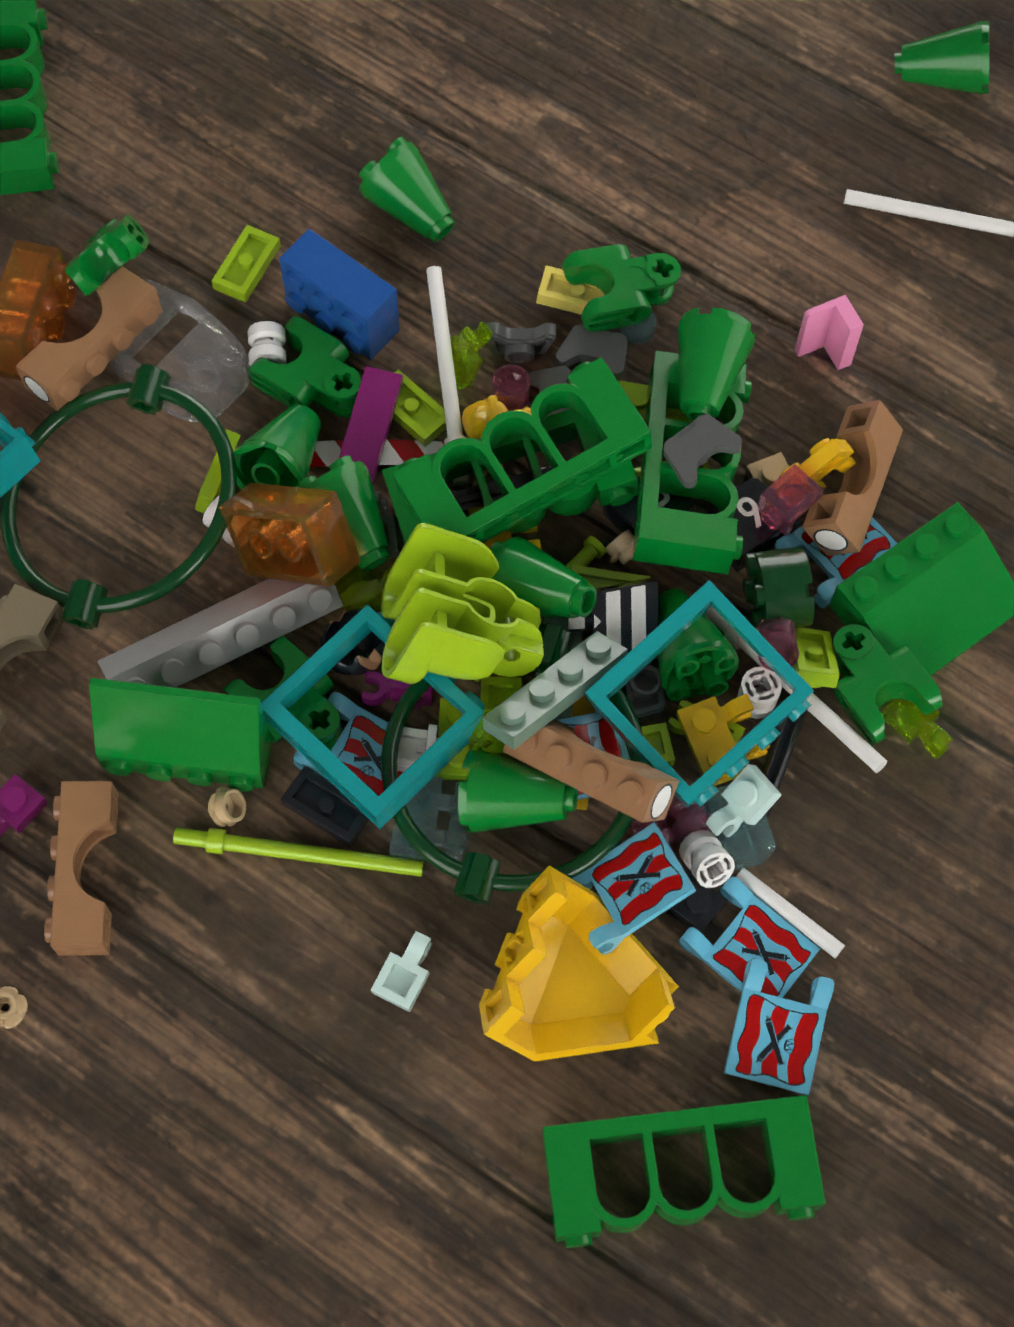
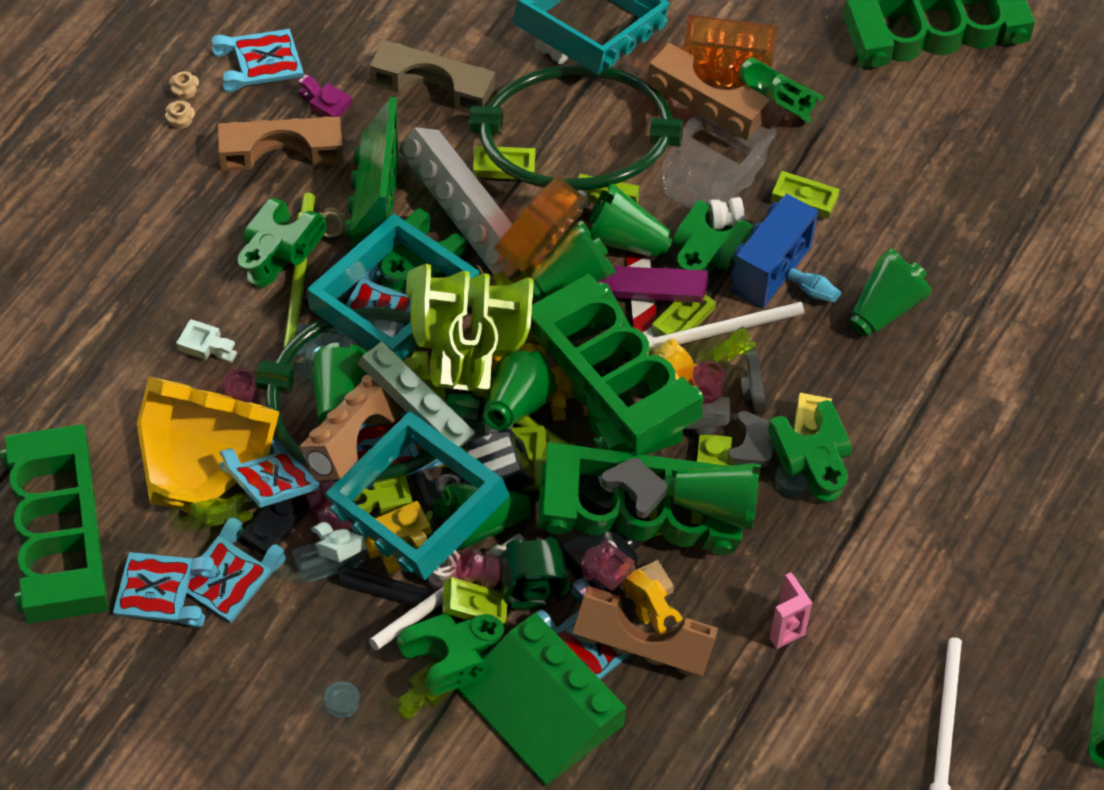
camera: 85 degrees right, 10 degrees down
white wheel [679,830,735,888] -> none
white bar [736,867,845,959] -> none
none -> clear neon green plate [190,493,253,526]
none -> clear pink wheel [223,368,258,404]
none -> green piece [238,198,326,288]
none -> clear light blue tile [324,681,359,717]
none -> lime plate [473,146,536,179]
none -> medium azure piece [788,268,841,302]

